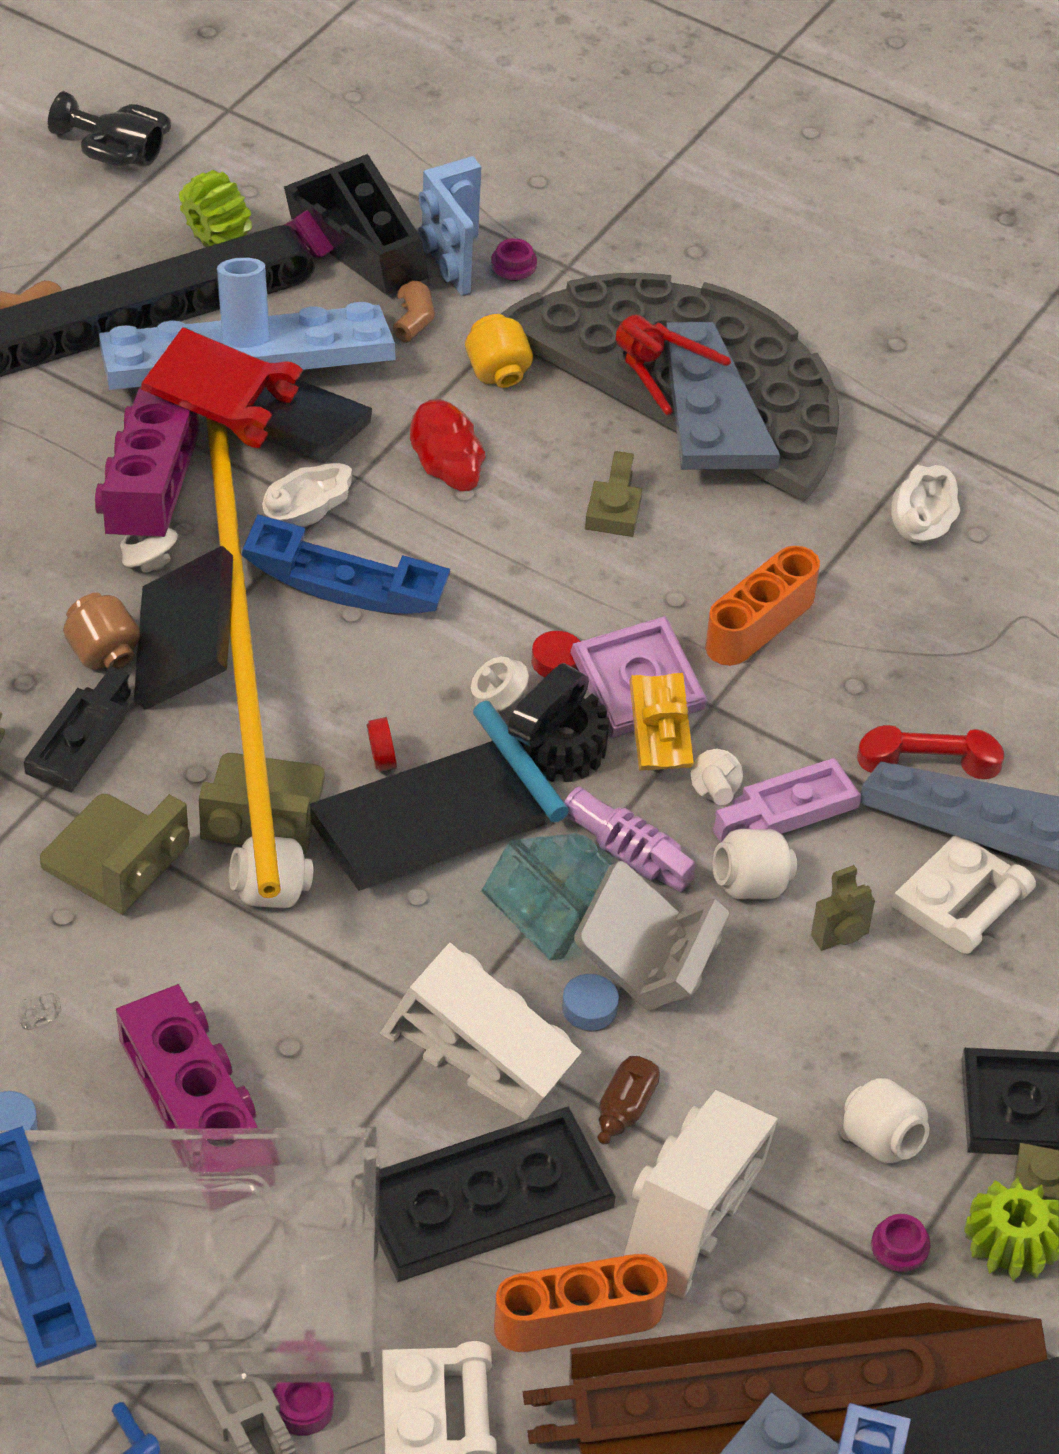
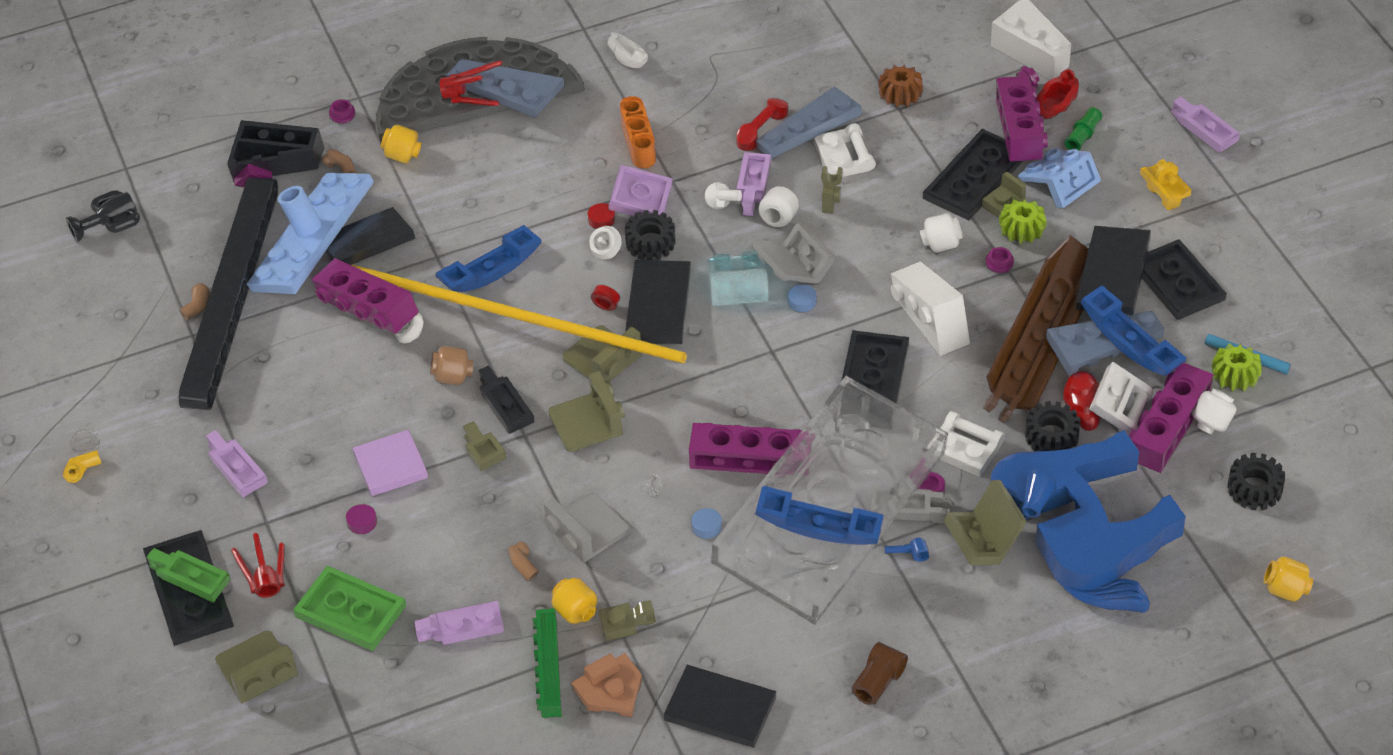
camera: 50 degrees left, 0 degrees up
black tile [134,546,233,710] -> none
red flag [141,327,303,448] -> none
lime gear [179,169,252,247] -> none
white head [229,837,313,909] -> none
white arm [262,463,352,527] -> none
white wedge [380,942,582,1120] -> none
red arm [410,399,486,491] -> none
light blue bracket [418,156,481,296] -> none
dark azure bar [473,701,569,822] -> none
orange beam [494,1254,668,1352] -> none
black beam [508,663,589,748] -> none
lavender hinge [564,786,695,892] -> none
olive plate [585,451,642,537] -> none
reddish brown piece [597,1056,660,1145] -> none
yellow hips [629,673,694,771] -> none

